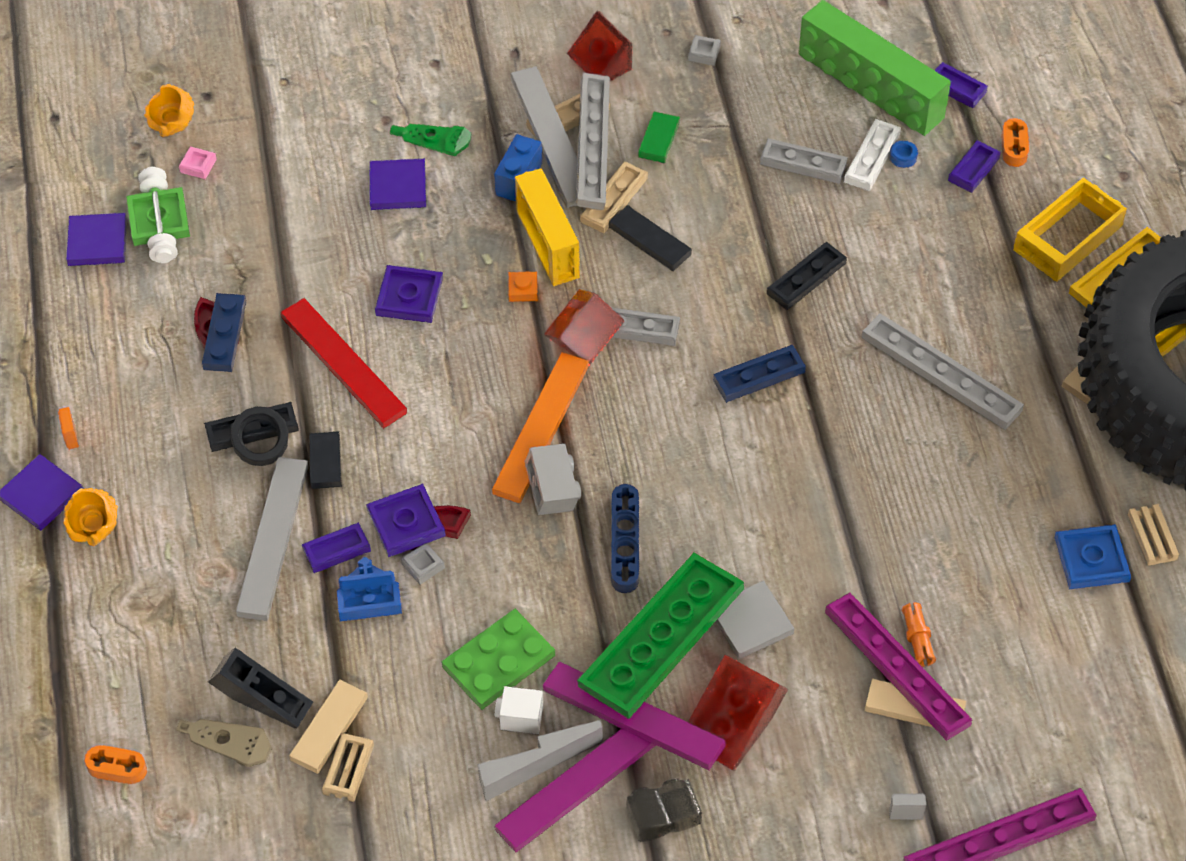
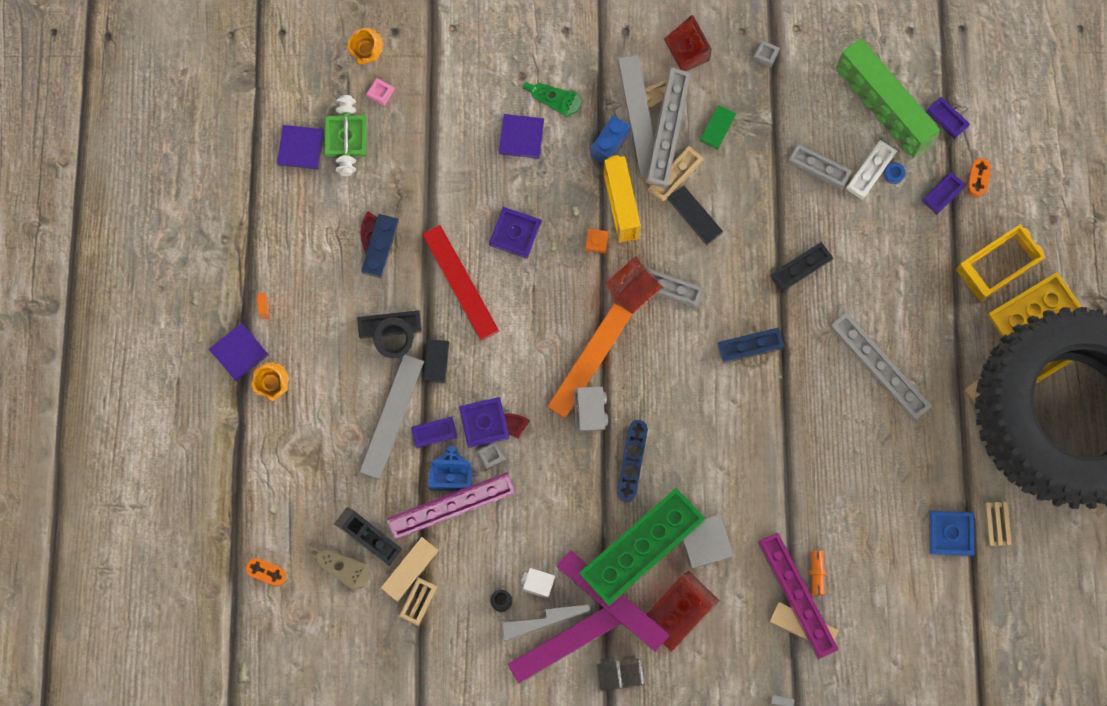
camera: 10 degrees right, 20 degrees up
bright green plate [441,608,555,710] -> none
none -> tile [387,472,515,539]
none -> black piece [490,590,512,612]

